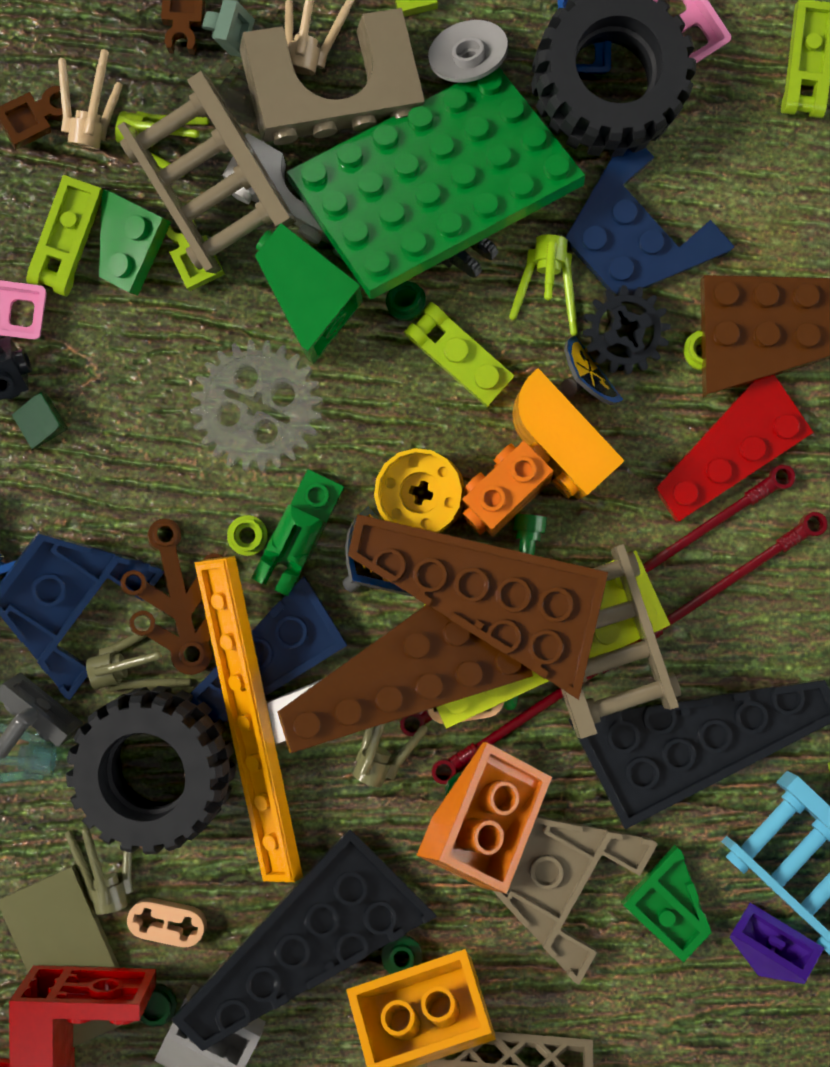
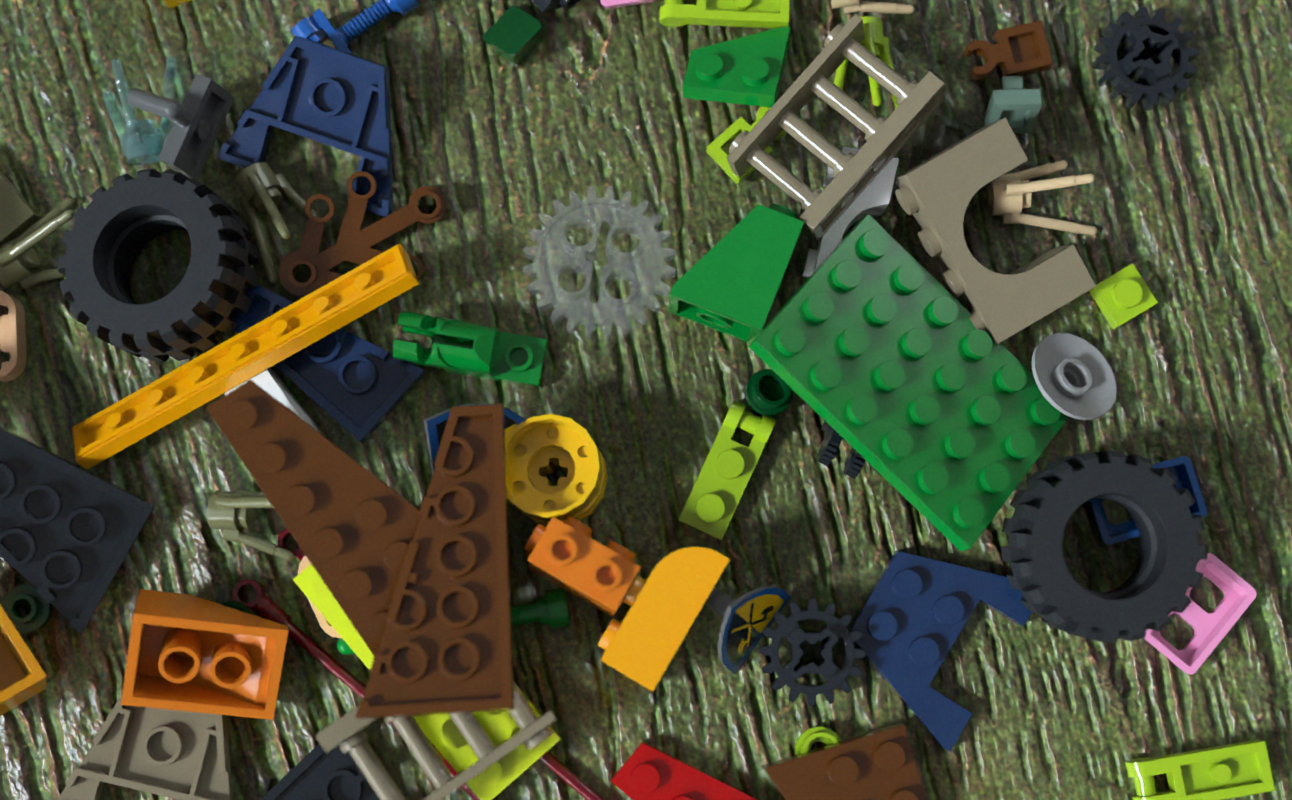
camera: 75 degrees right, 5 degrees down
lime plate [227,515,268,556] -> none
lime plant [509,234,578,336] -> none

